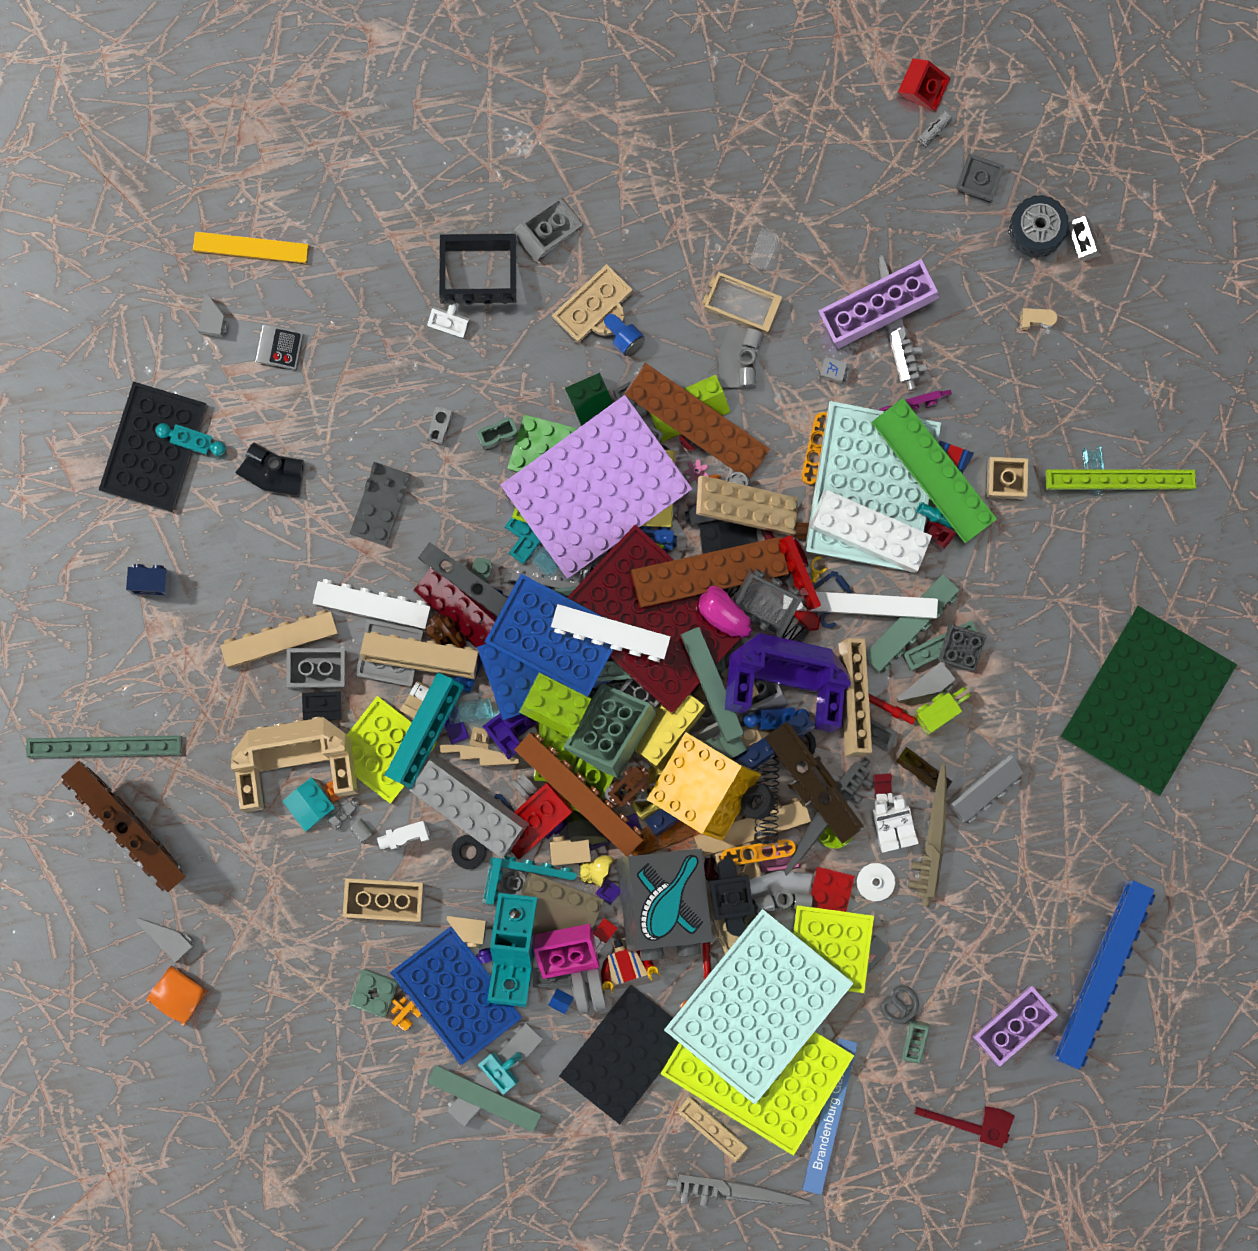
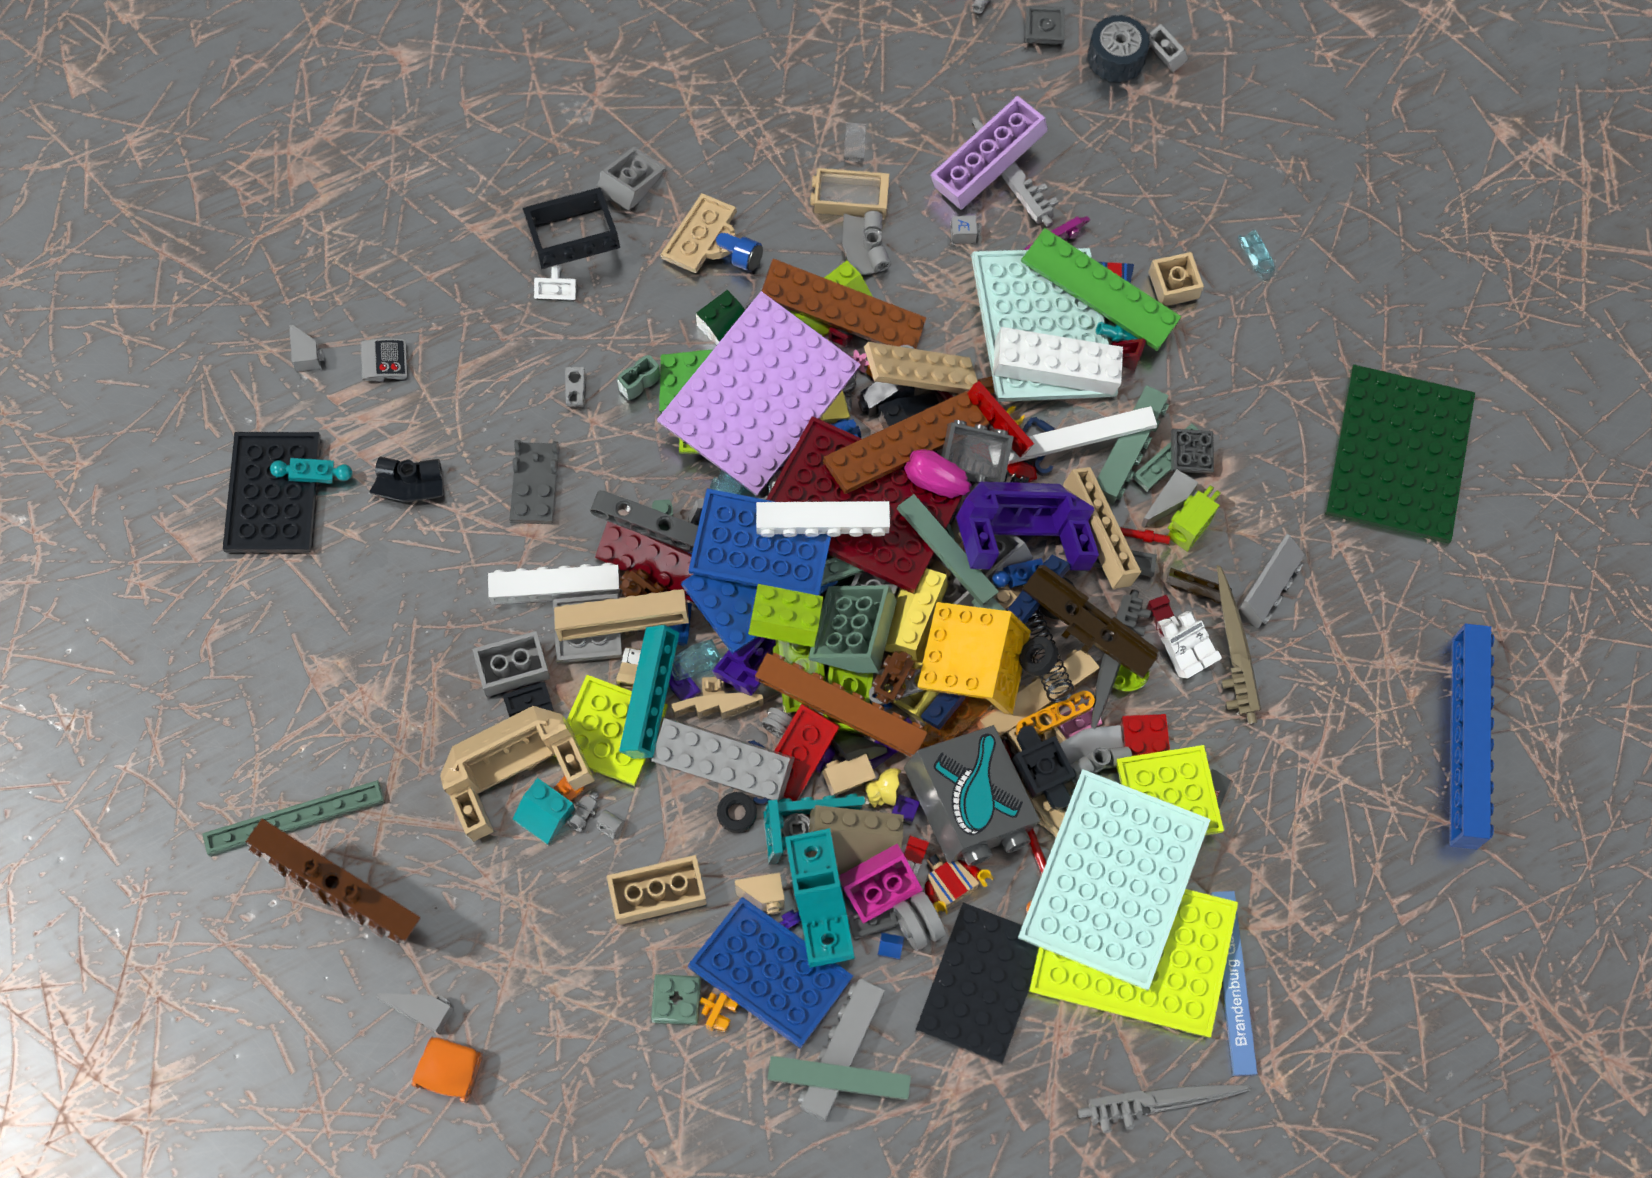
camera: 15 degrees left, 15 degrees down
dark blue brick [126,564,171,596] -> none
yellow tile [193,232,309,264] -> none
tan brick [220,610,339,669] -> none
white hips [377,821,431,850] -> none
teal plate [478,1051,522,1095] -> none
teal tile [504,517,541,565] -> none
tan tile [676,1097,748,1163] -> none
light orange beam [801,412,827,485] -> none
white plate [856,863,895,902] -> none
dark grey piece [881,985,919,1024] -> none
sand green slope [901,1020,930,1064] -> none
dark red piece [914,1106,1015,1148] -> none
lavender brick [972,986,1058,1067] -> none
tan leg [1020,308,1057,330] -> none
lime tile [1045,469,1196,490] -> none

